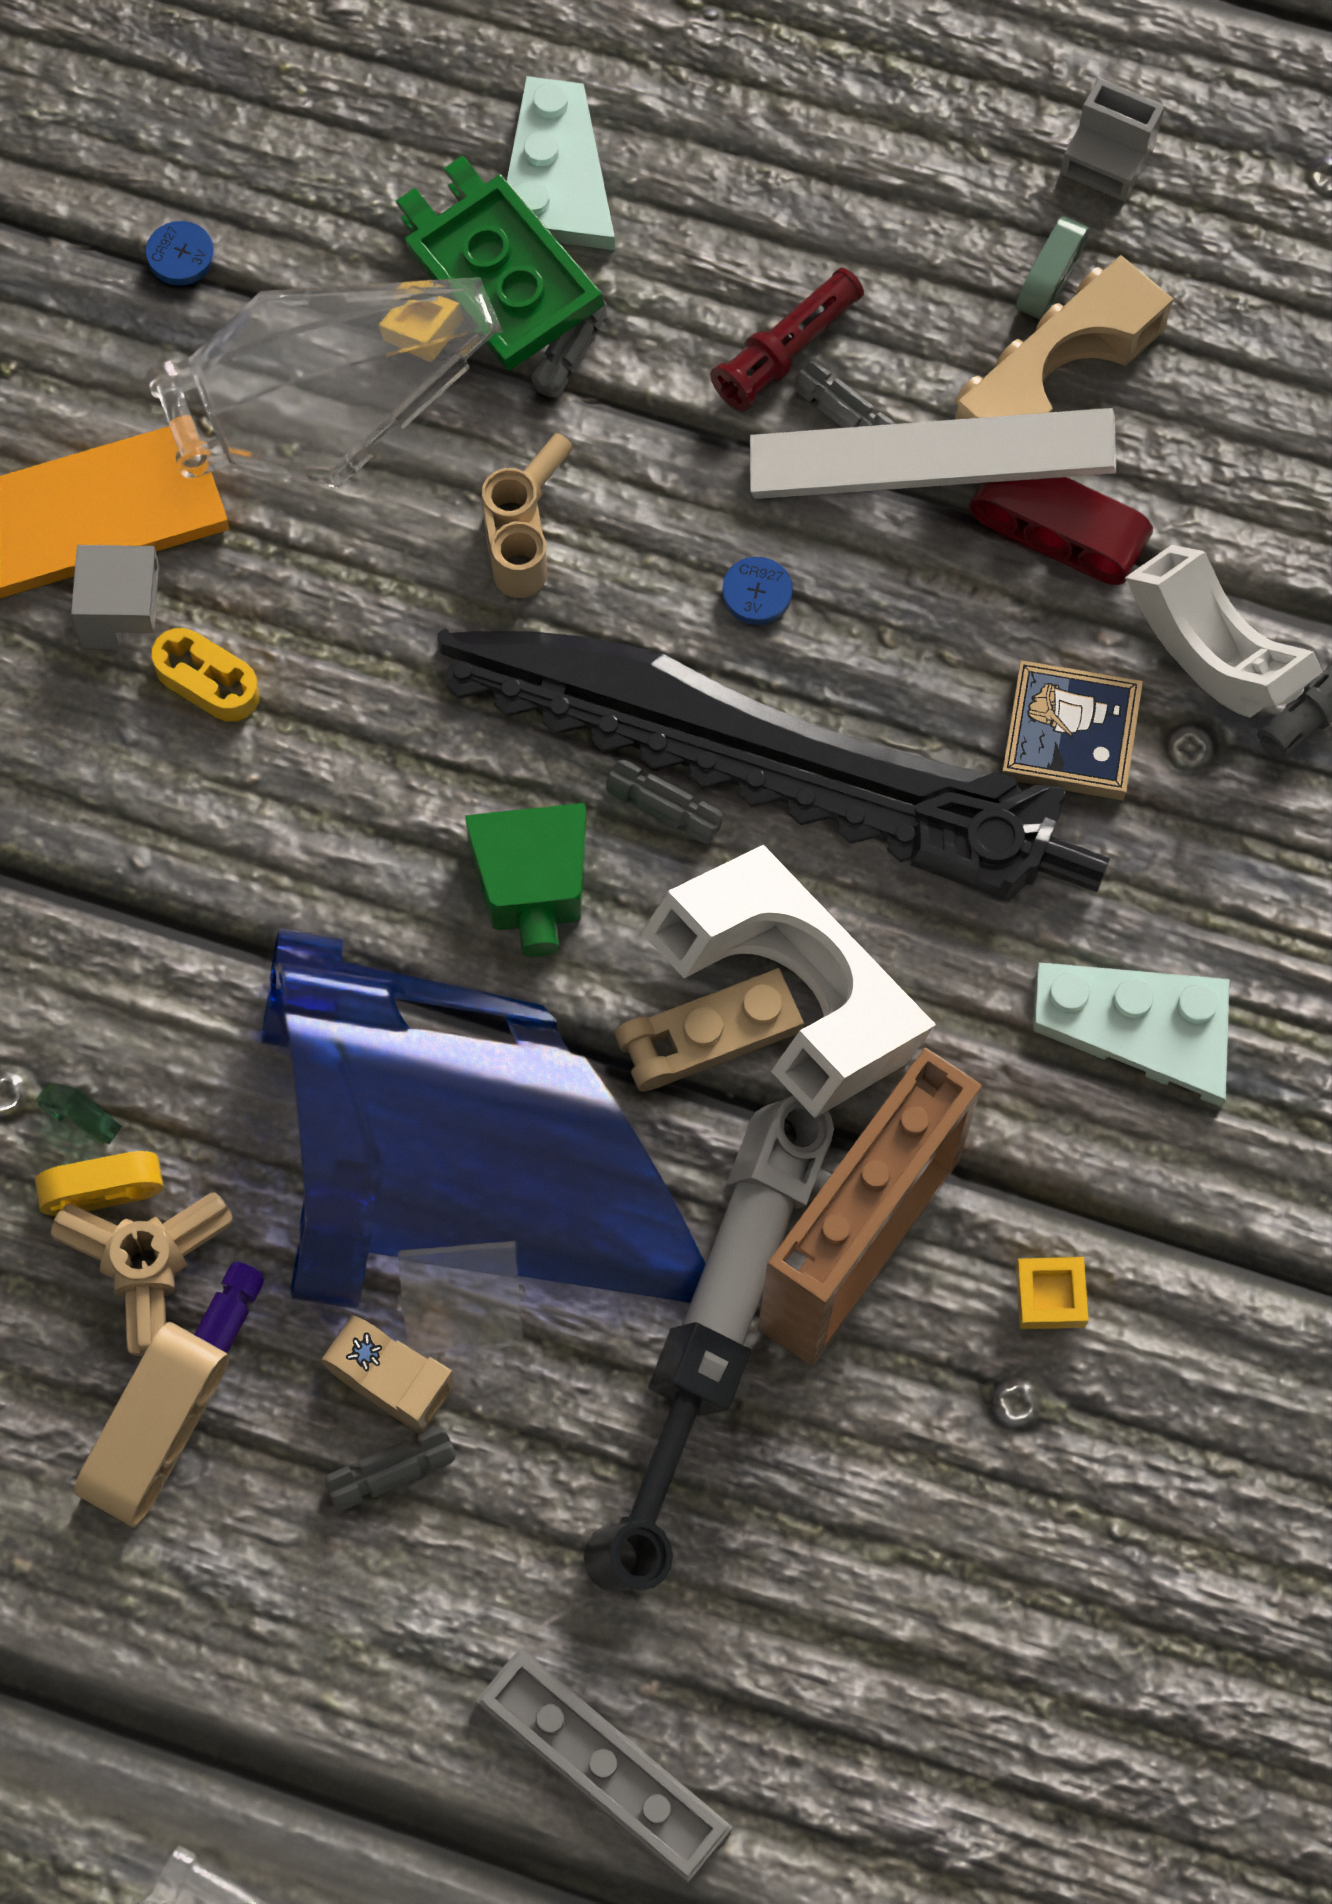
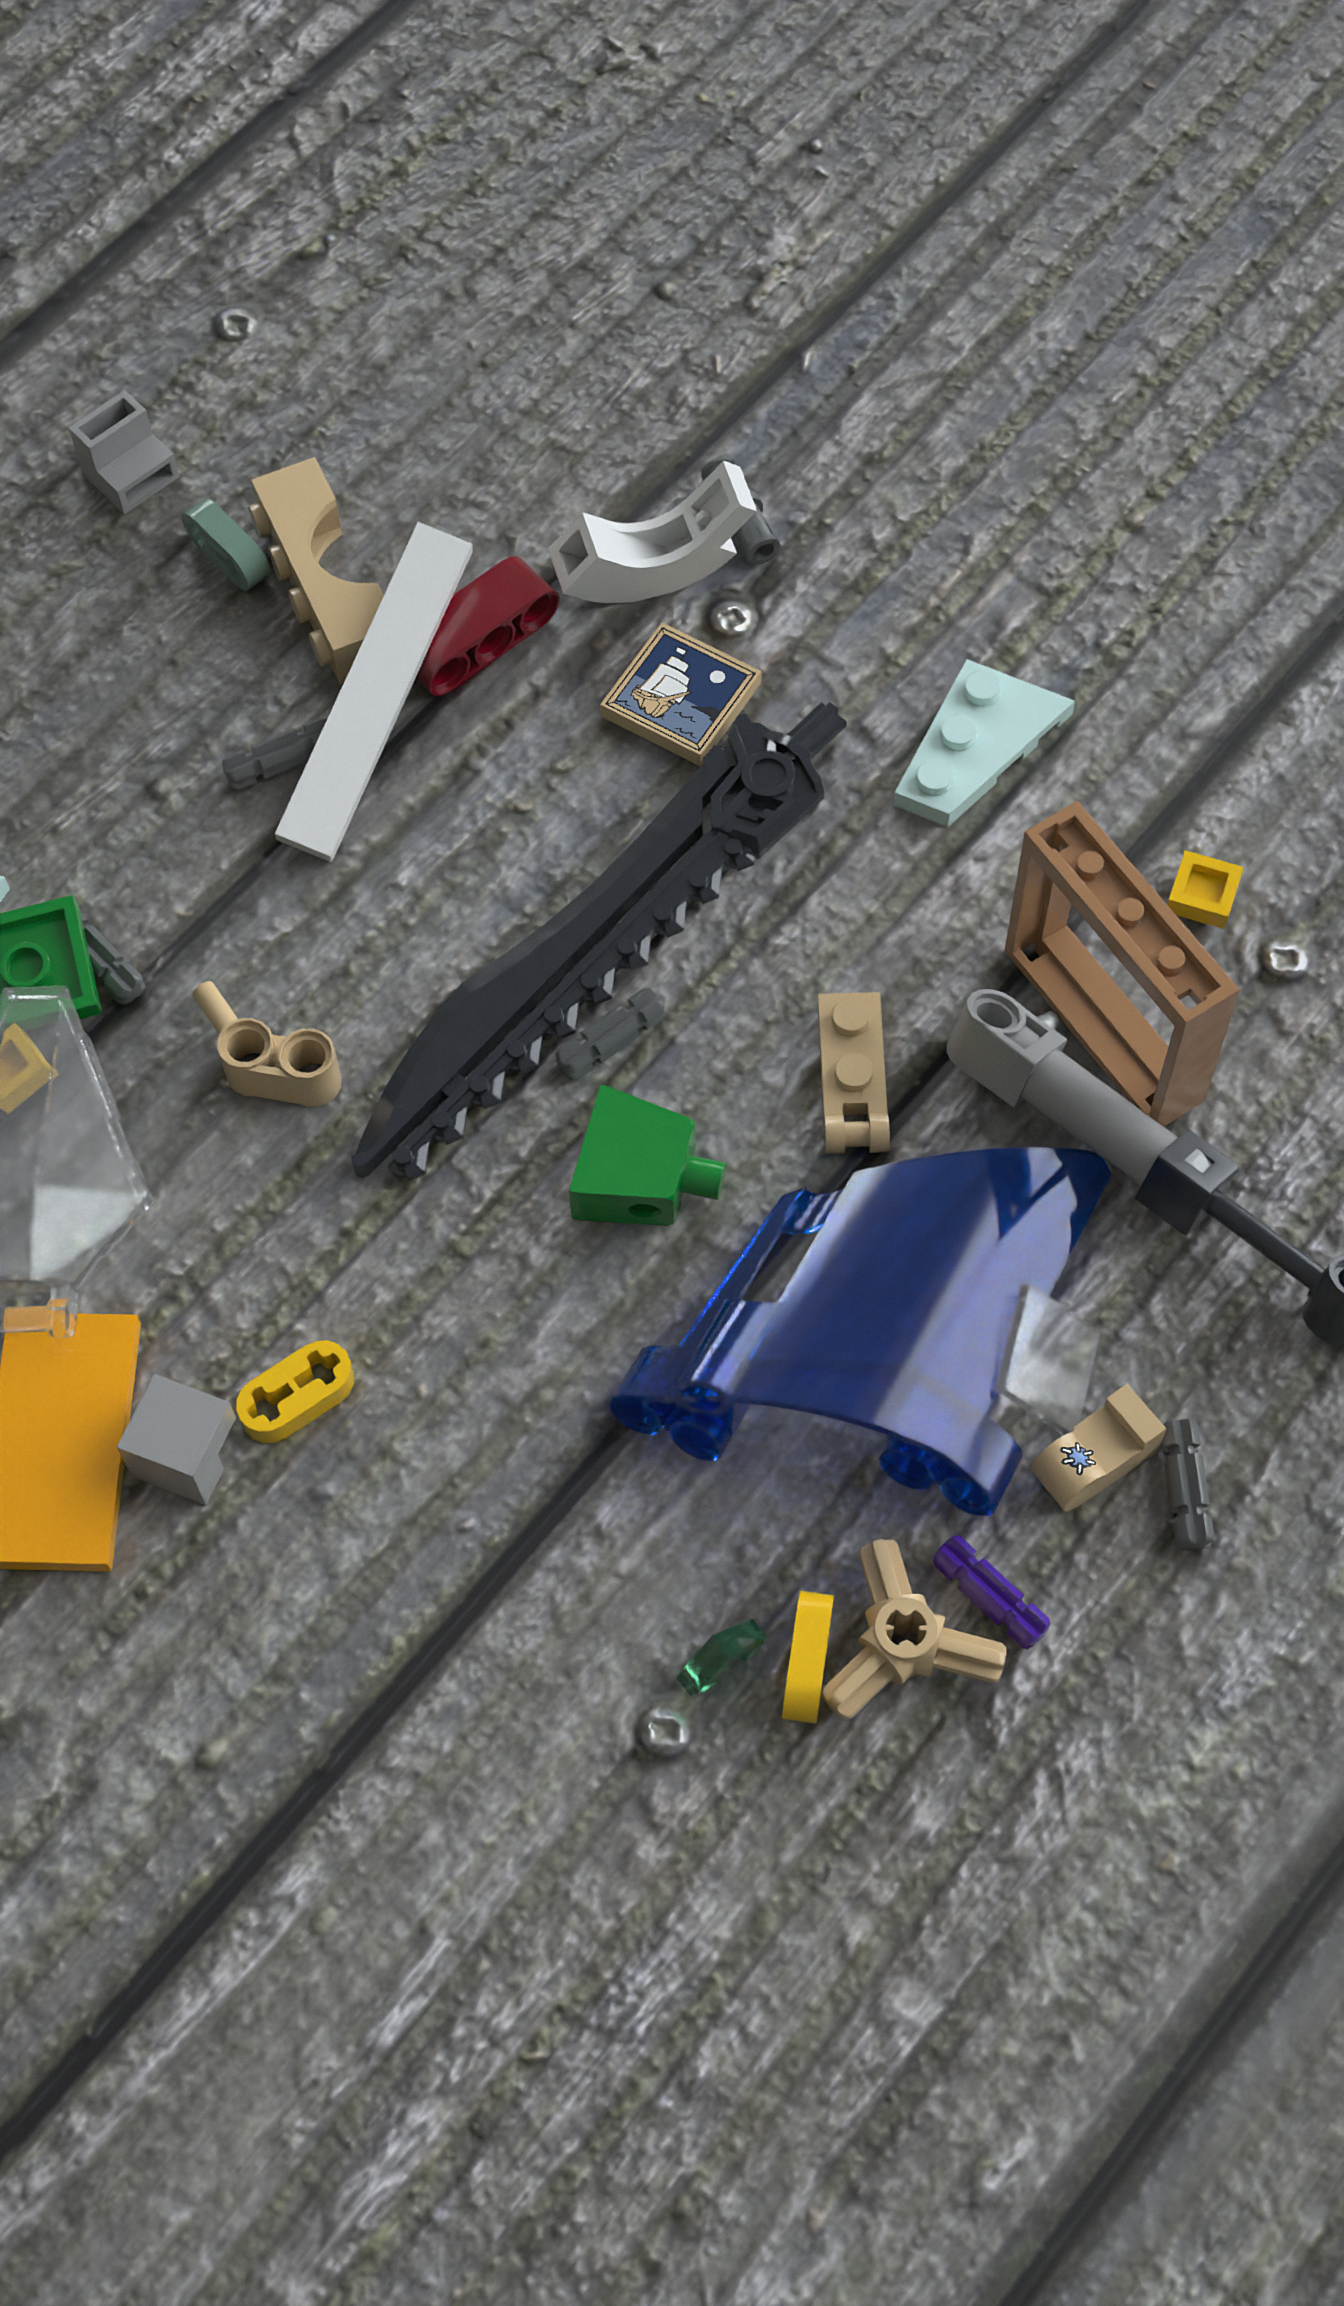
camera: 65 degrees left, 5 degrees down
tan beam [74,1322,229,1528] -> none
white arch [641,845,936,1118] -> none
dark red pin [710,267,864,412] -> none
blue piece [722,557,793,625] -> none

